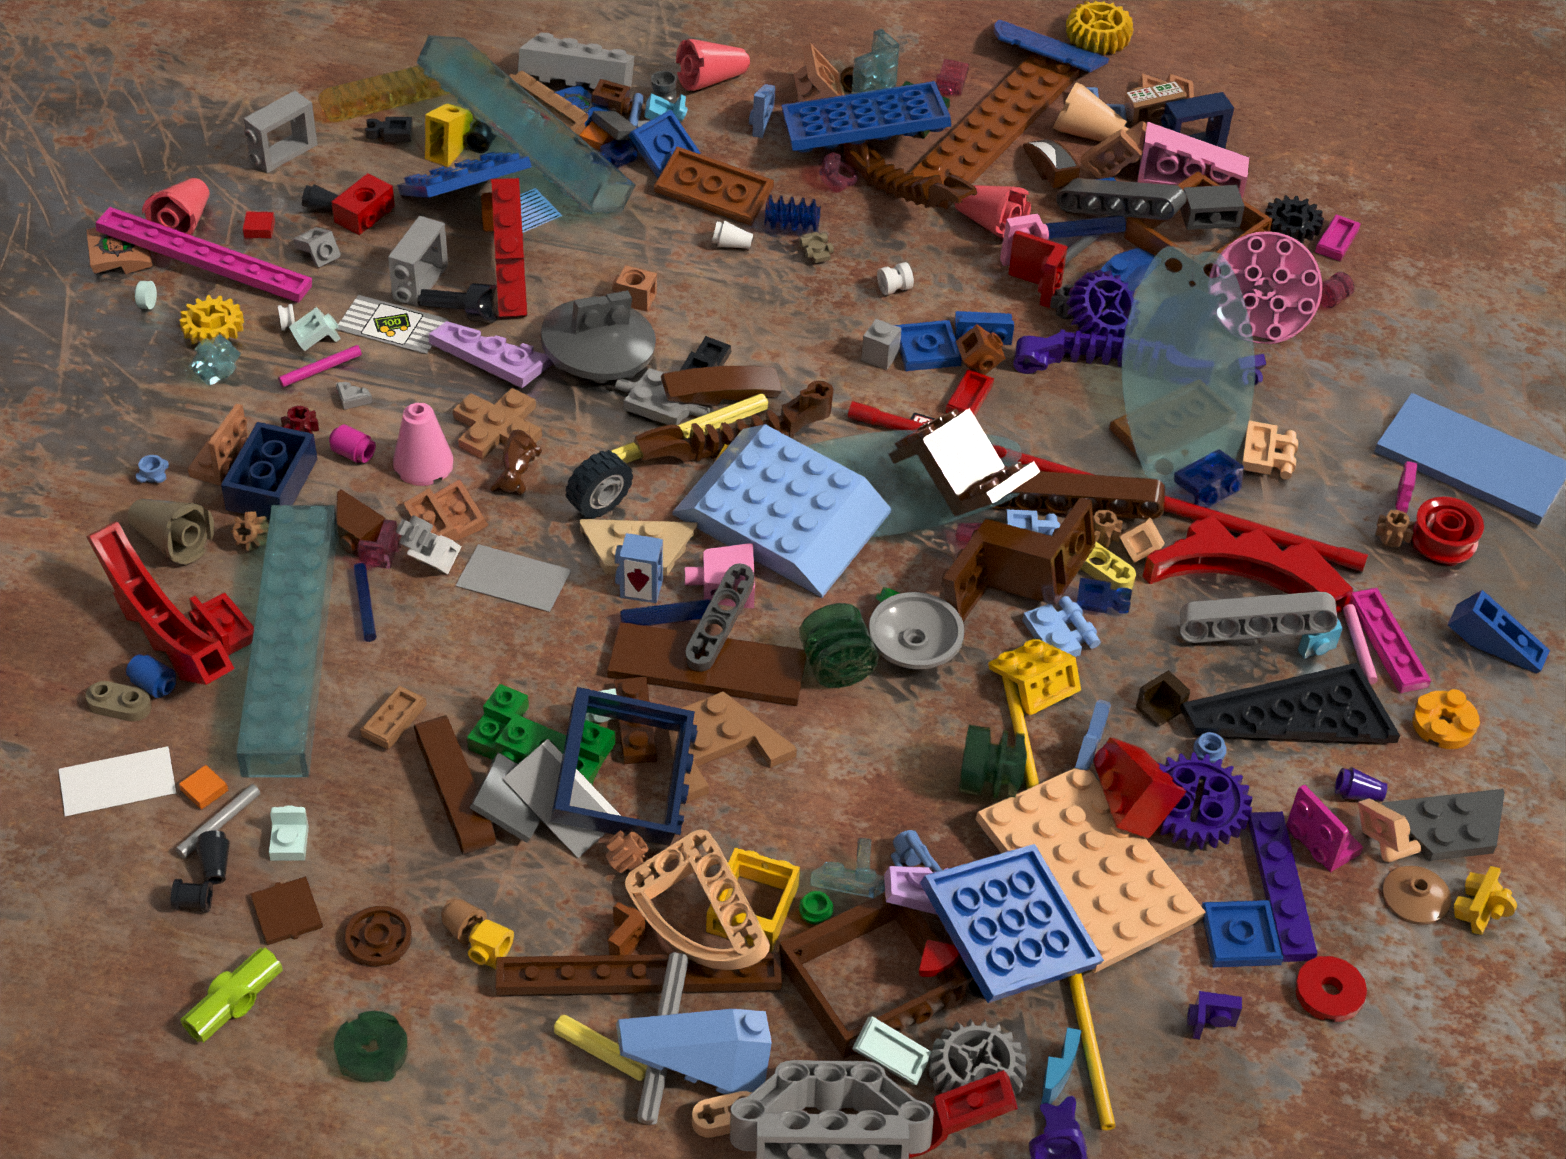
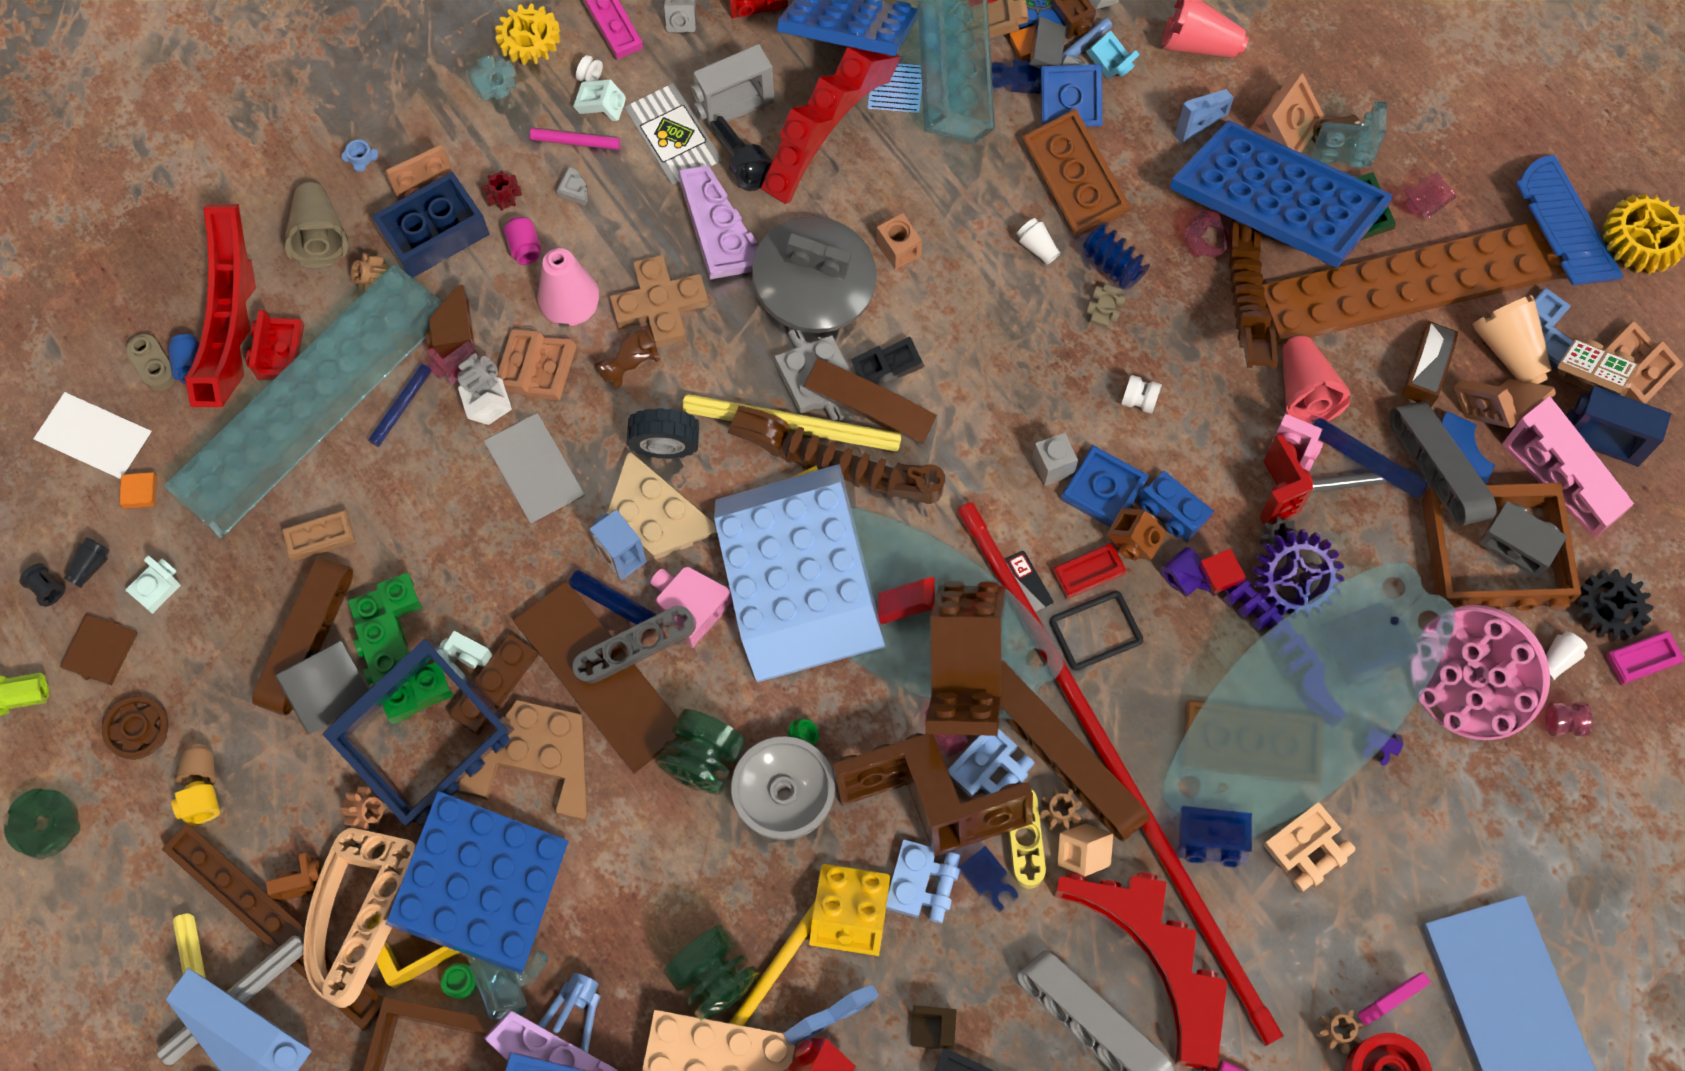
camera: 45 degrees right, 20 degrees up
light grey bar [175,784,260,858] -> none
light grey sticker [502,739,621,858] -> none
dark grey wheel [651,70,677,104] -> none
blue slope [1101,247,1162,291] -> none
none -> blue plate [385,791,569,974]
none -> red tile [878,577,935,624]
none -> black piece [1049,591,1143,670]
none -> red tile [1199,548,1246,594]

